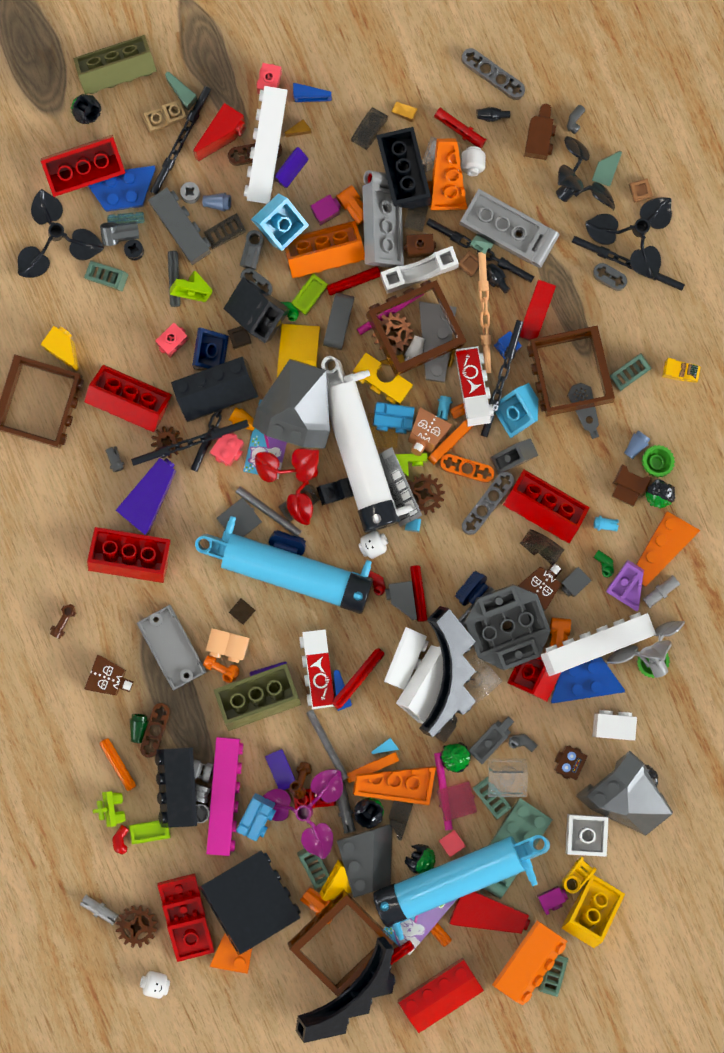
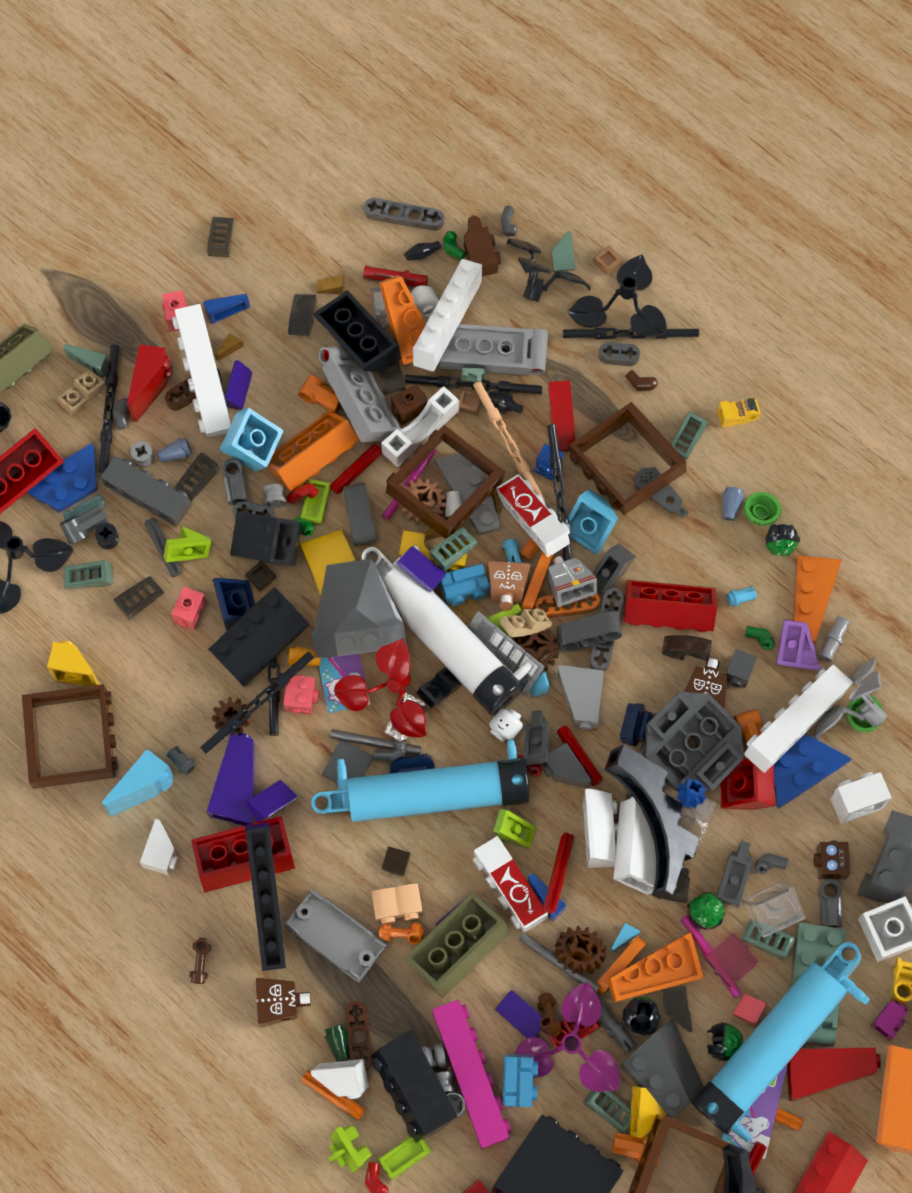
camera: 25 degrees left, 15 degrees down
red slope [84,365,172,432] -> none
magenta brick [310,195,341,226] -> none
reddish brown piece [611,464,652,507] -> none
none -> medium azure slope [101,749,174,817]
none -> dark grey arm [113,398,129,430]
none -> clear smoke slope [113,576,164,620]
none -> white slope [140,819,179,875]
none -> clear smoke slope [207,217,234,257]
none -> black brick [245,822,286,971]
none -> dark purple slope [246,780,298,822]
none -> light grey wheel [263,484,286,508]
none -> red arm [287,483,319,504]
none -> white slope [311,1059,369,1099]
none -> dark grey arm [374,740,407,762]
none -> dark purple slope [397,546,446,592]
none -> white brick [413,259,482,372]
none -> sand green slope [430,527,478,572]
none -> green arm [443,231,466,261]
none -> lime slope [493,809,536,849]
none -> tan slope [500,608,552,637]
none -> dark grey hinge [523,710,550,766]
none -> light grey torso [548,556,597,607]
none -> reddish brown gear [554,926,607,976]
none -> dark grey beam [557,611,622,652]
none -> light grey slope [557,665,604,731]
none -> reddish brown arm [625,370,658,391]
none -> blue gear [677,779,706,809]
none -> dark grey piece [817,879,842,928]

